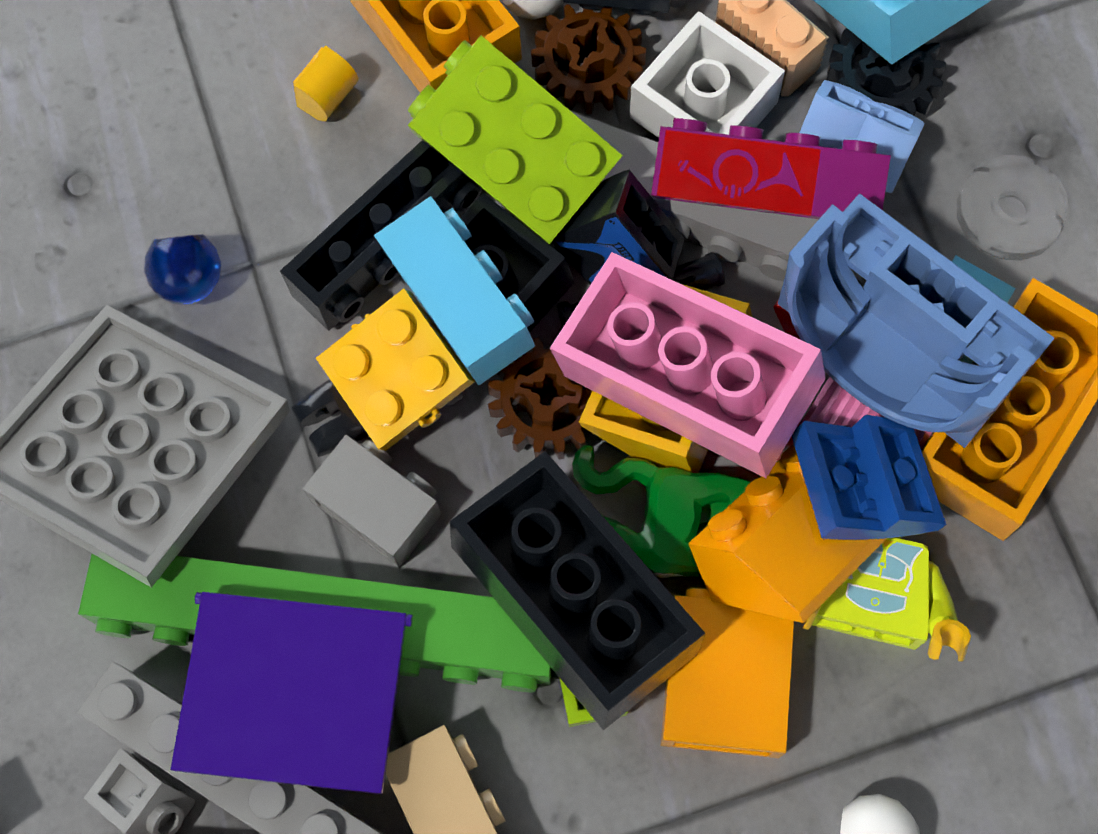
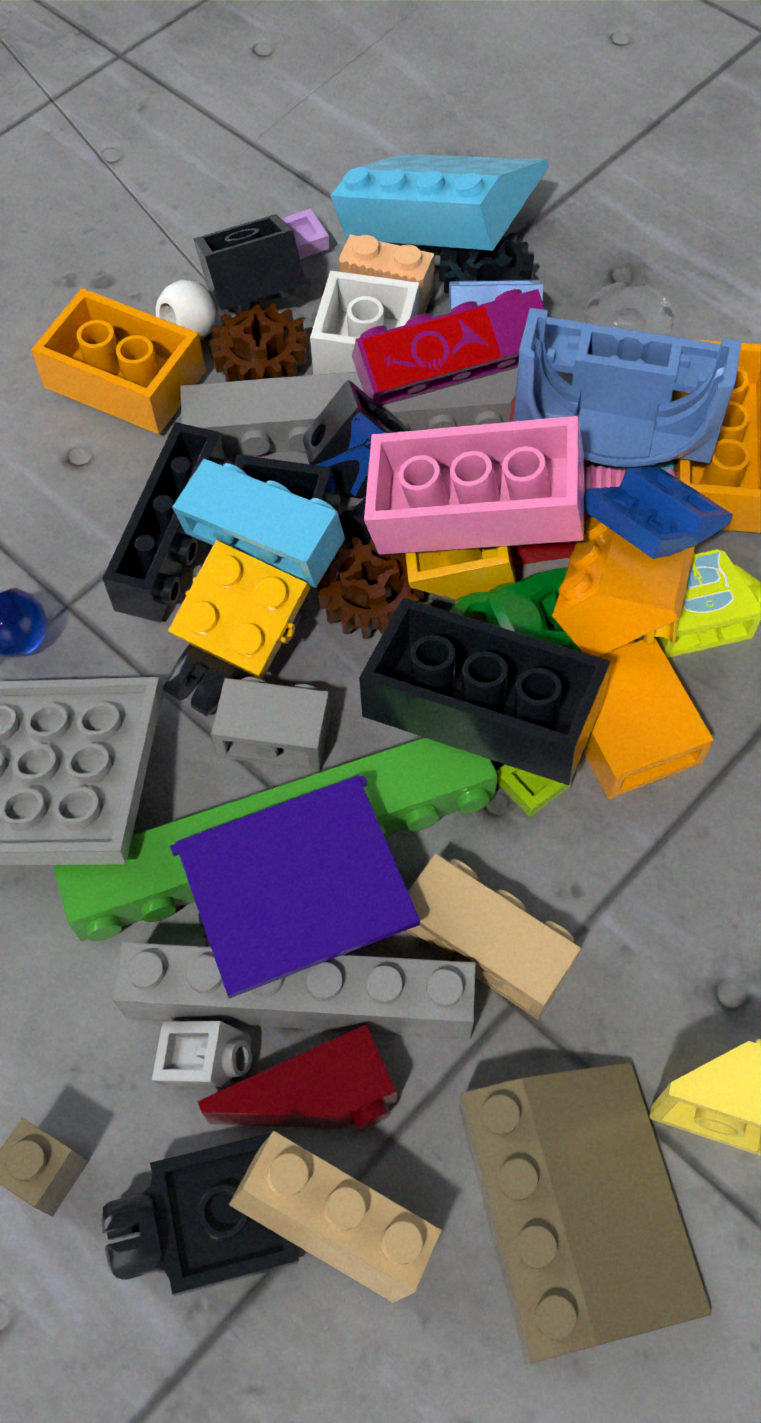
camera: 30 degrees left, 10 degrees down
yellow brick [293,45,359,121] -> none
lime bracket [407,35,623,244] -> none

